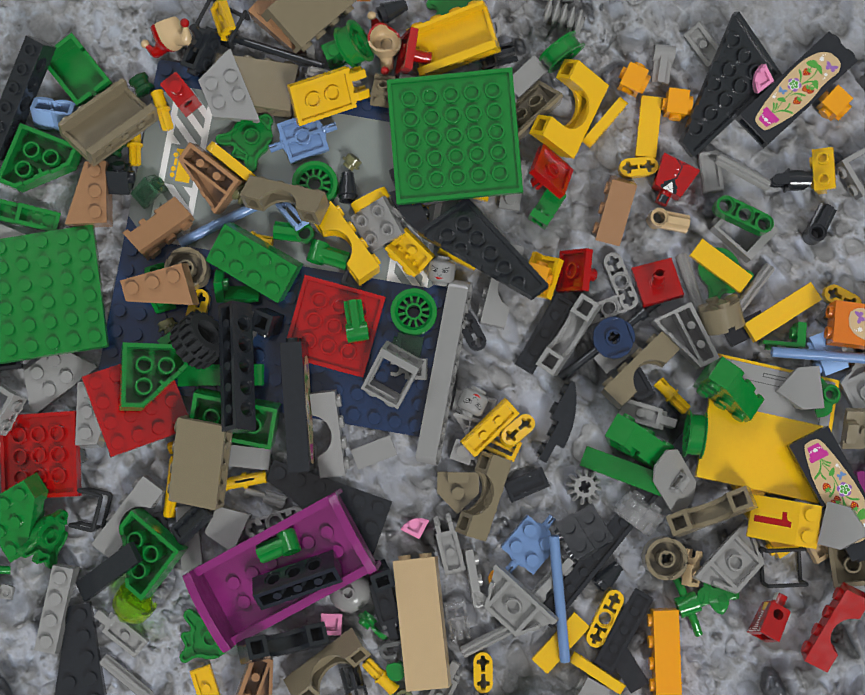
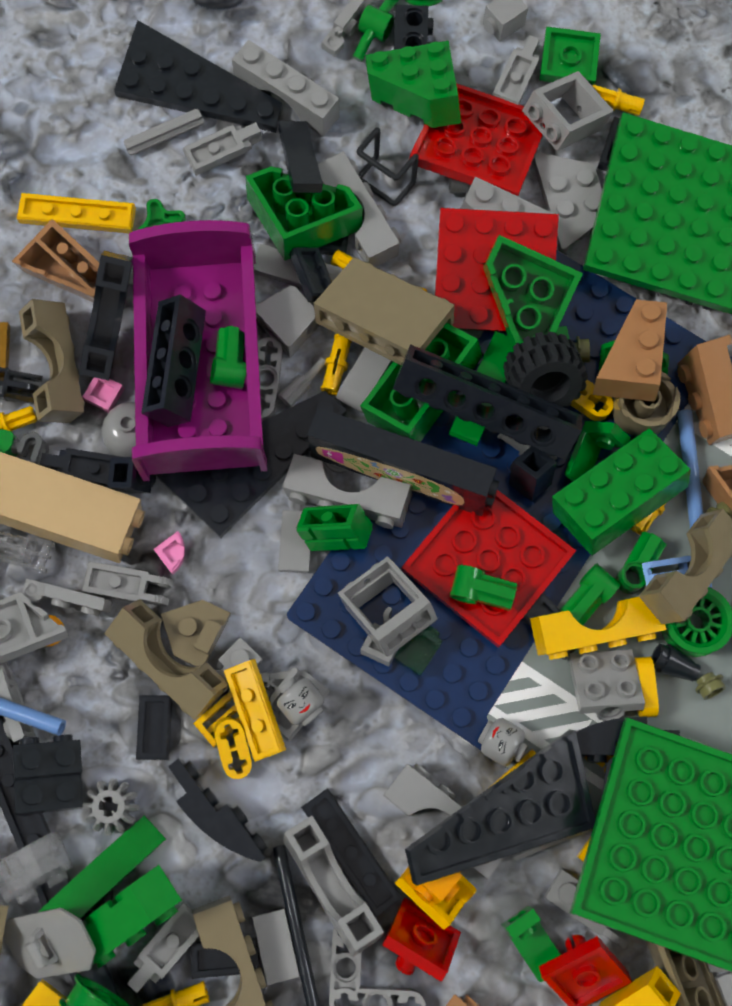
camera: 110 degrees right, 10 degrees down
green tile [18,509,68,569] -> none
clear neon green cylinder [112,582,157,625] -> none
green plate [357,610,388,640] -> none
yellow bracket [384,227,436,277] -> none
green wheel [391,288,437,336] -> none
light grey beam [416,280,473,466] -> none
black beam [462,314,486,351] -> none
medium blue plate [500,514,556,575] -> none
dark blue plate [592,317,635,359] -> none
none -> green brick [296,504,373,551]

